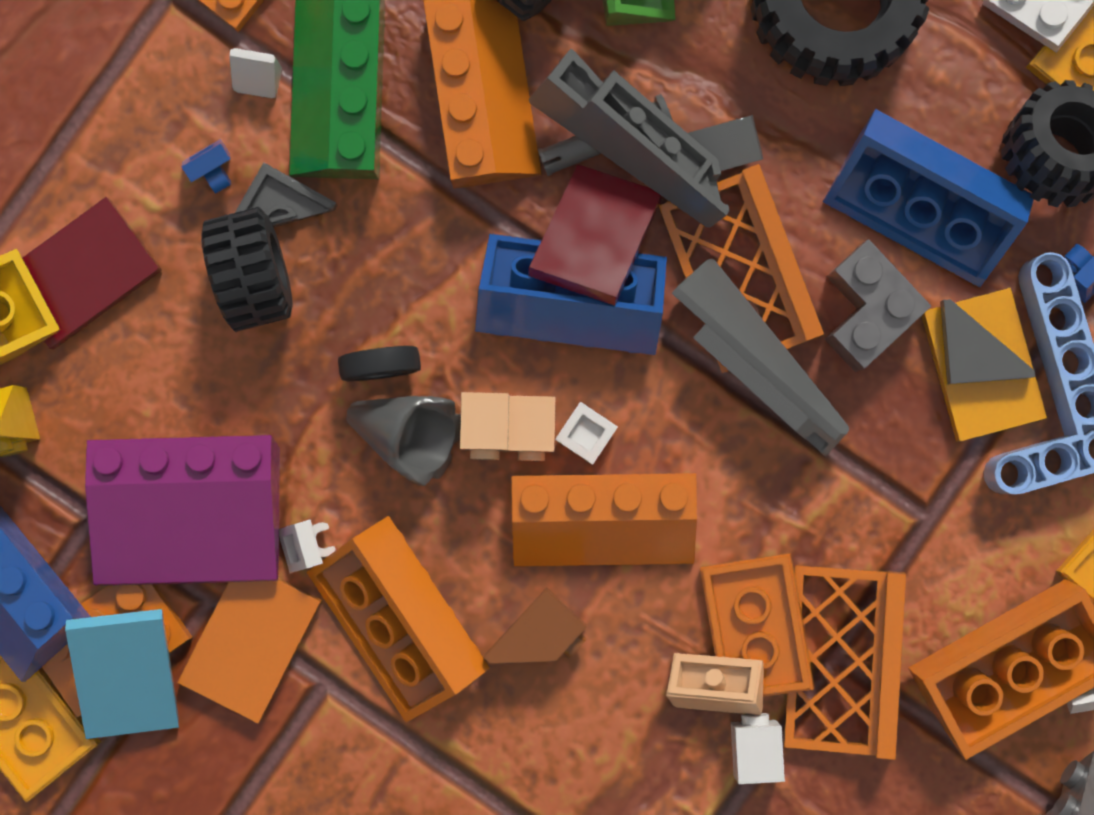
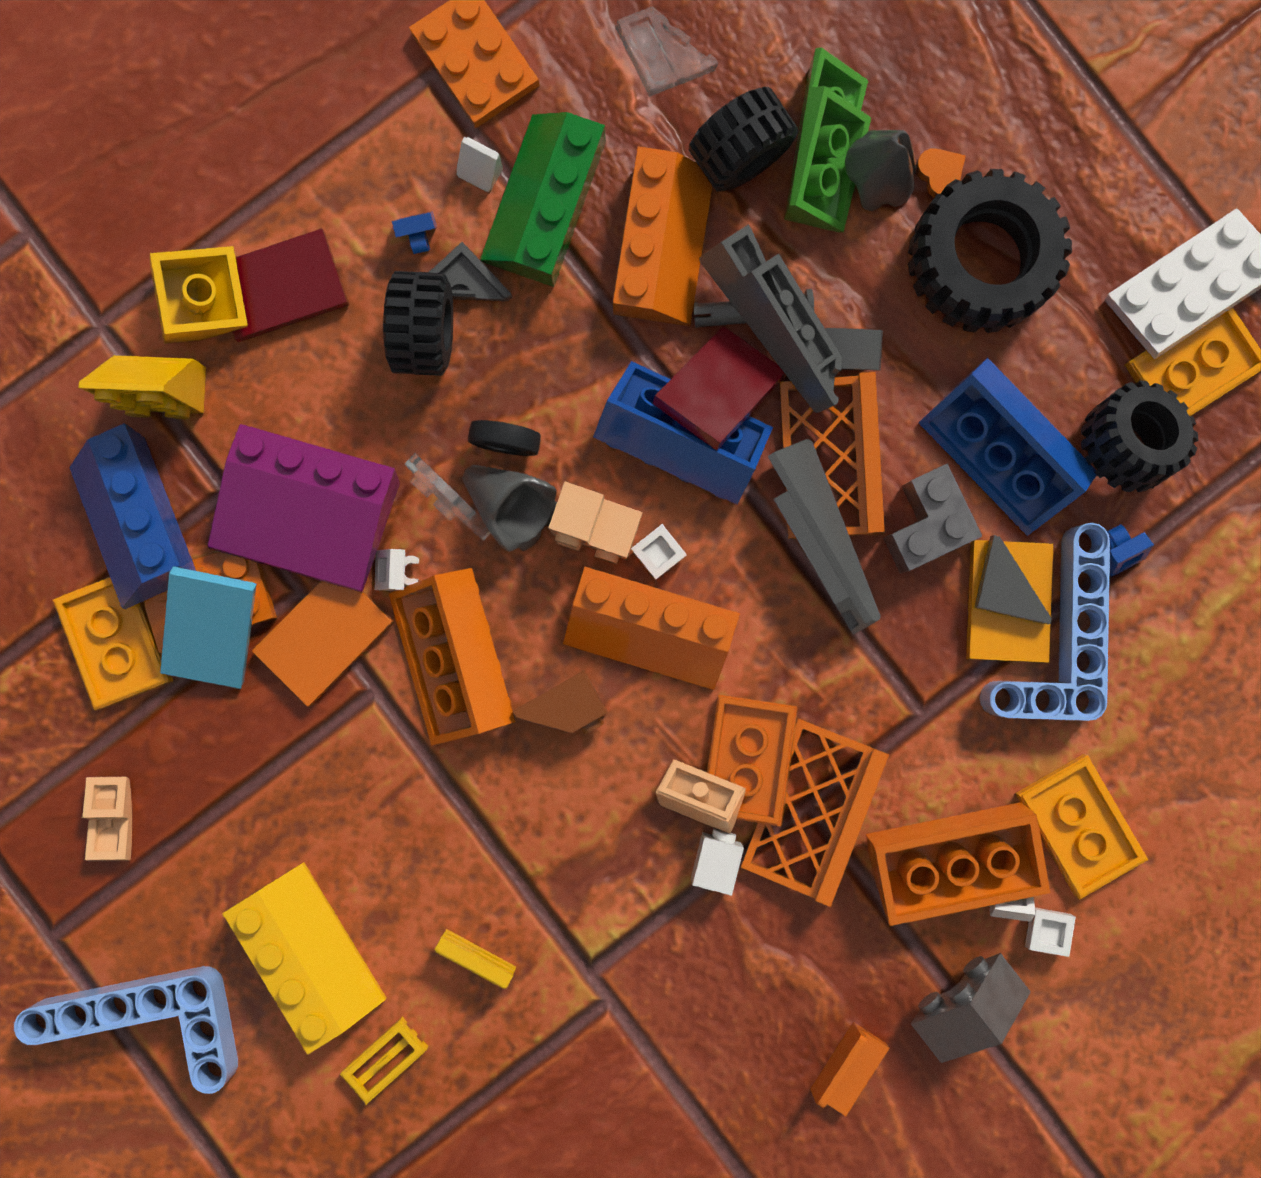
camera: 15 degrees right, 0 degrees up
none -> clear wing [404,453,490,540]

